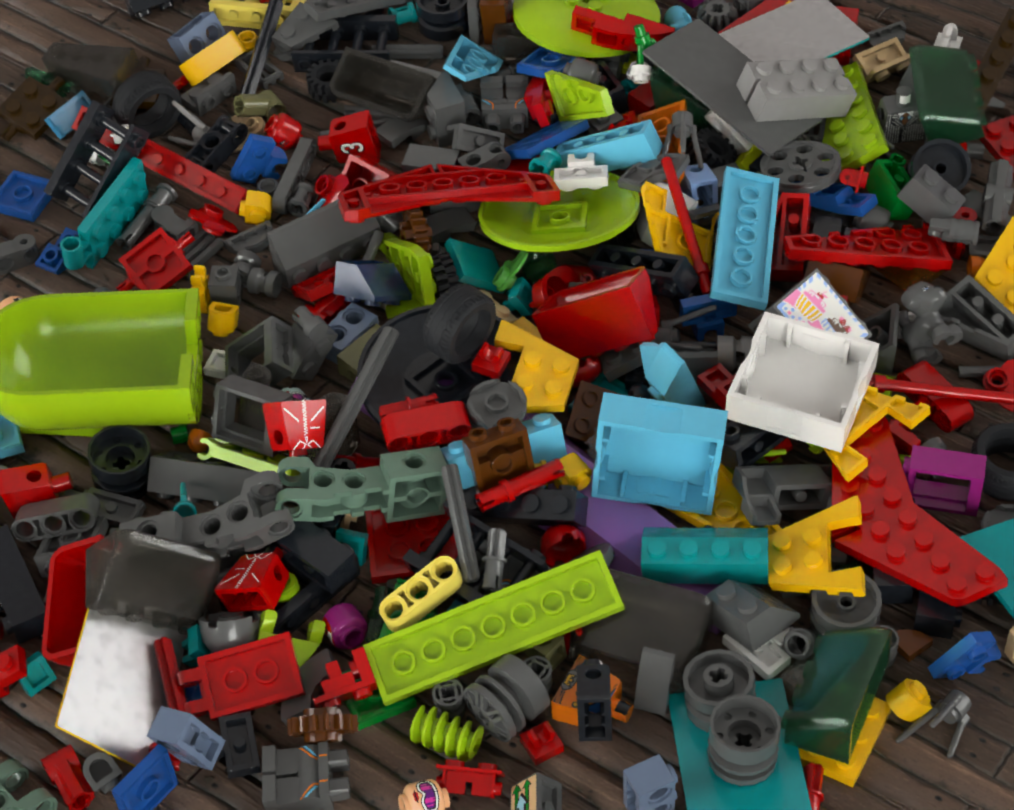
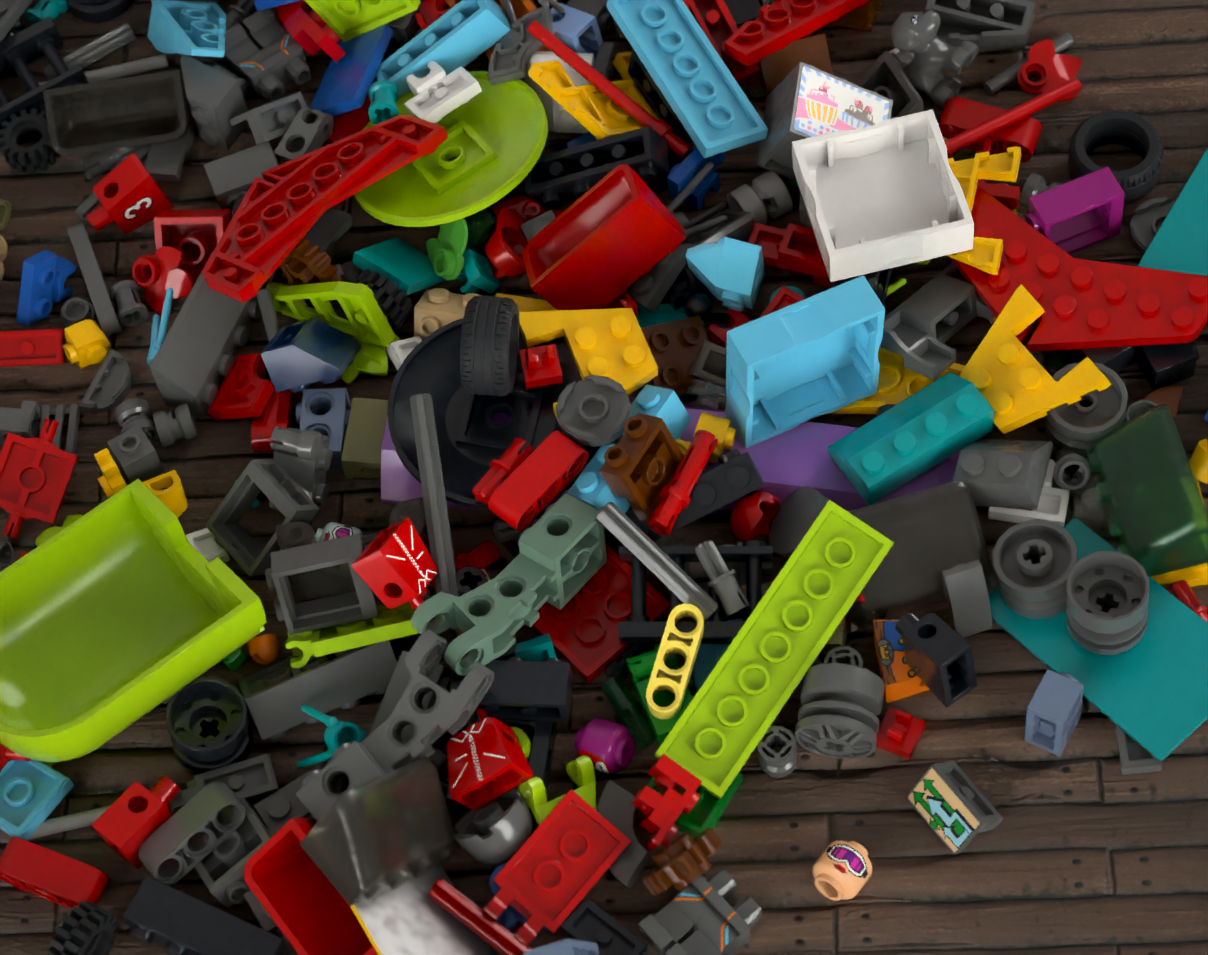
camera: 30 degrees left, 10 degrees up
teal tile [181,624,213,668] -> none
red plate [188,203,238,236] -> none
red head [264,113,303,151] -> none
lime piece [410,705,484,762] -> none
red hinge [436,759,505,799] -> none

